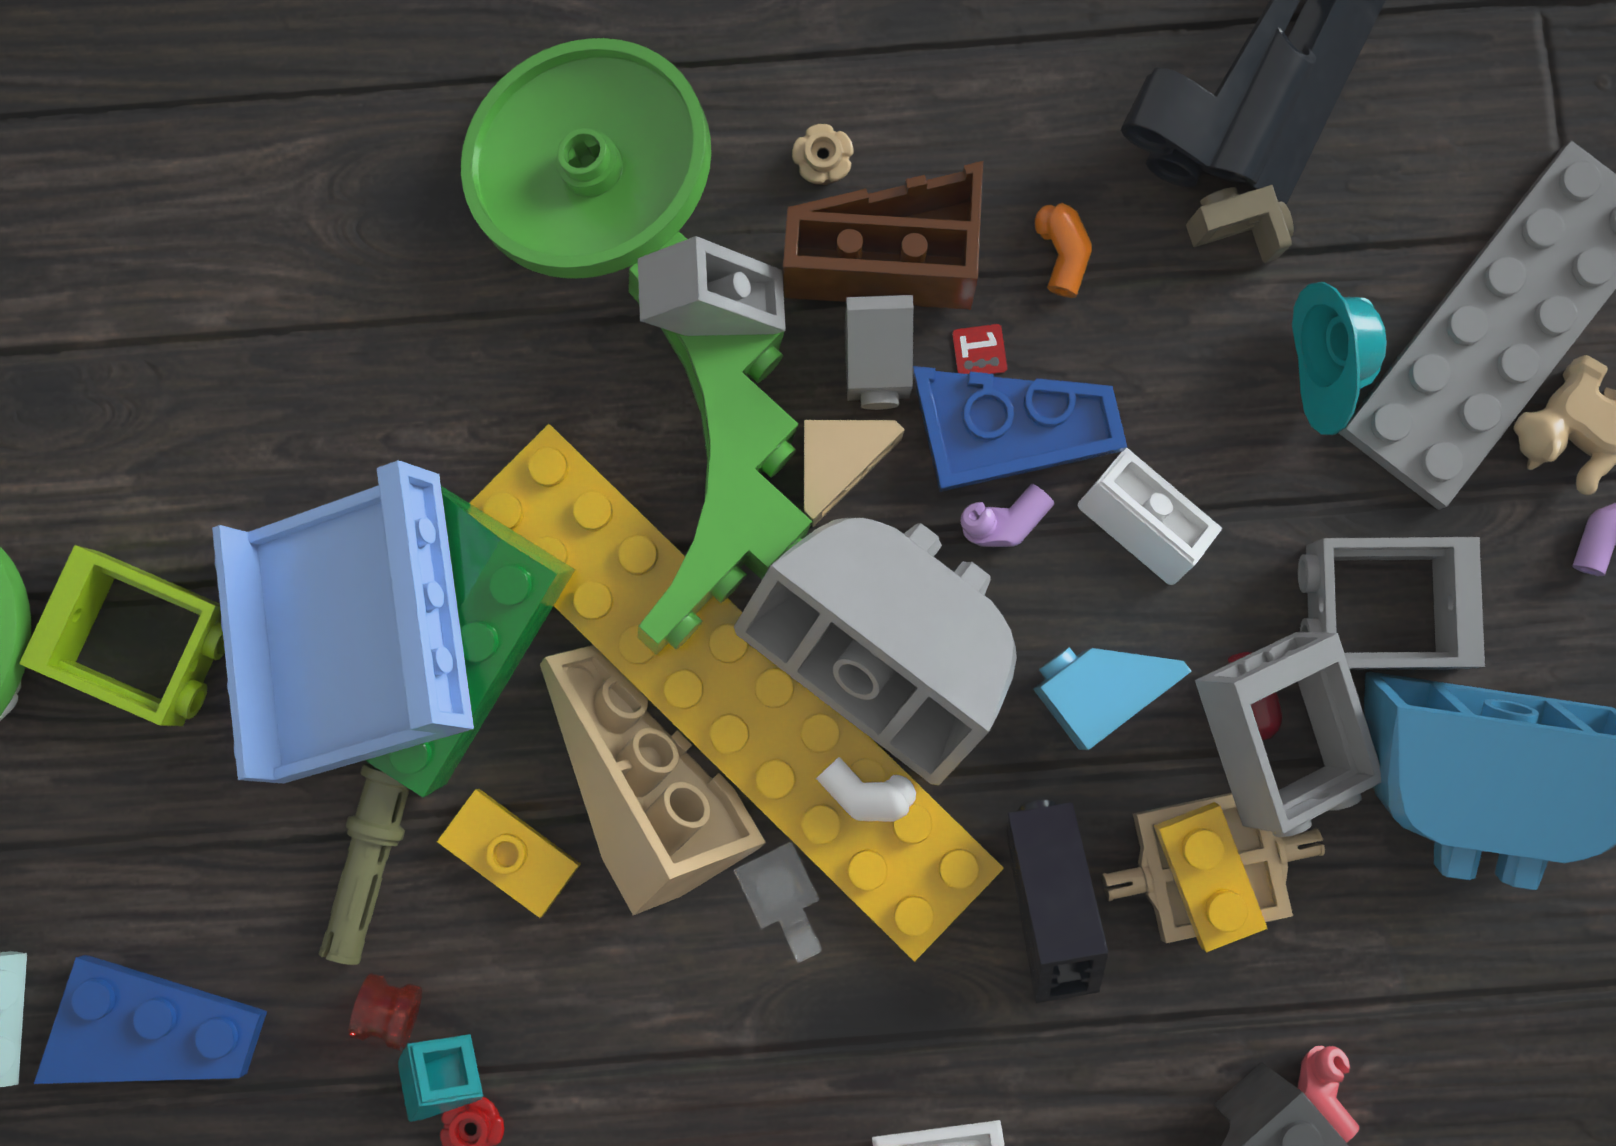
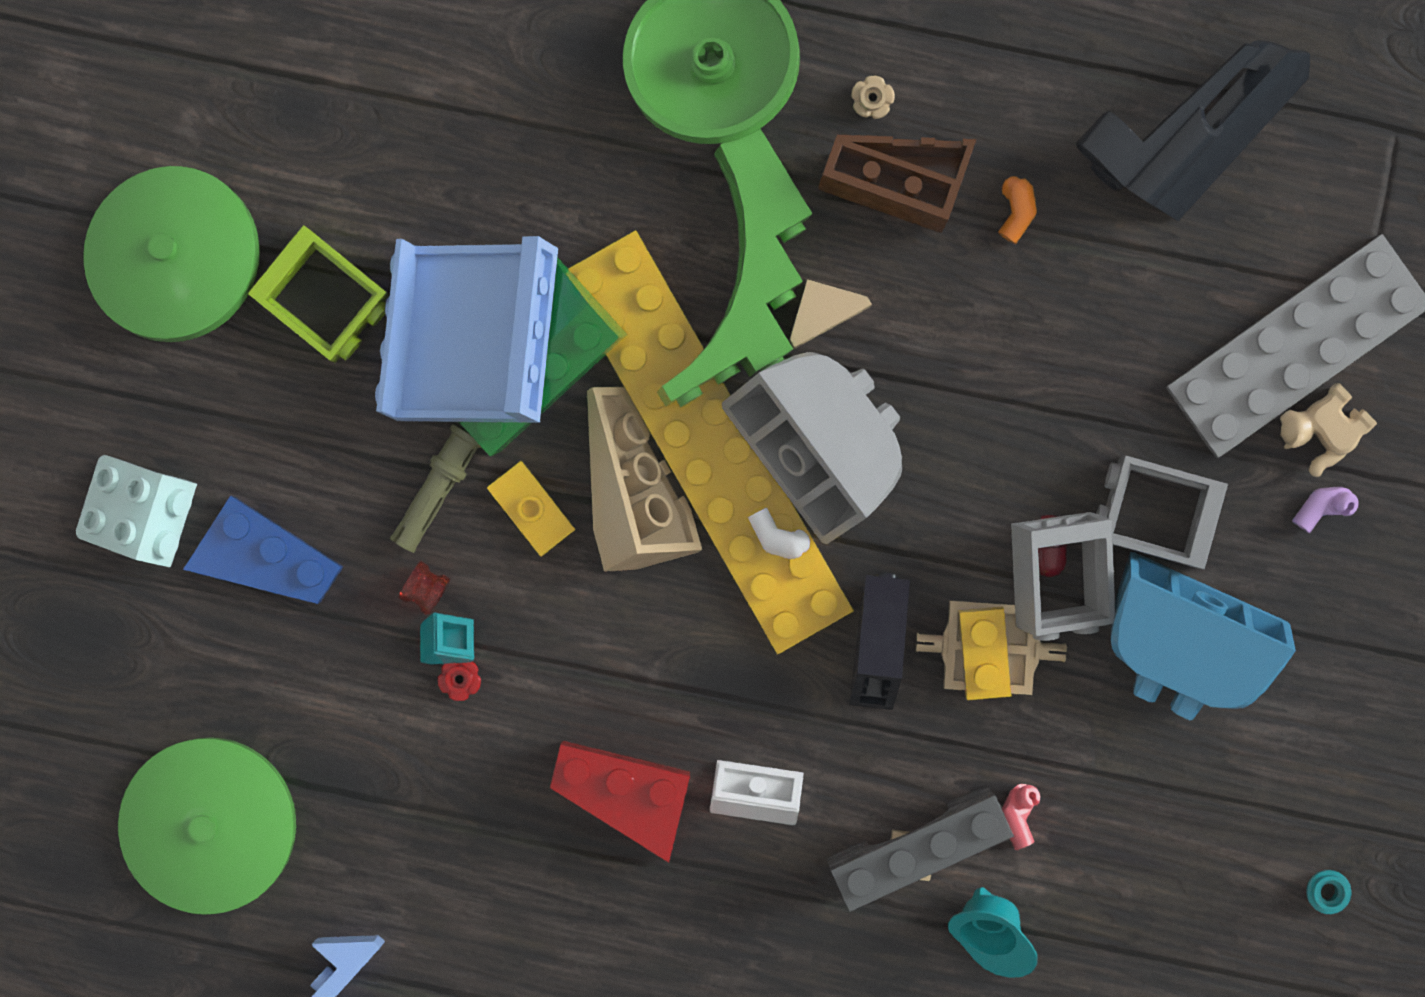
camera: 15 degrees right, 5 degrees up
light grey slope [638,236,786,336] -> none
clear plate [733,841,822,963] -> none
light grey slope [845,295,914,410] -> none
blue wing [913,366,1127,492] -> none
red sticker [952,324,1007,374] -> none
lavender arm [960,484,1055,547] -> none
medium azure slope [1033,647,1192,750] -> none
white slope [1078,448,1222,585] -> none
dark tan bracket [1186,185,1294,263] -> none
teal piece [1292,282,1387,435] -> none

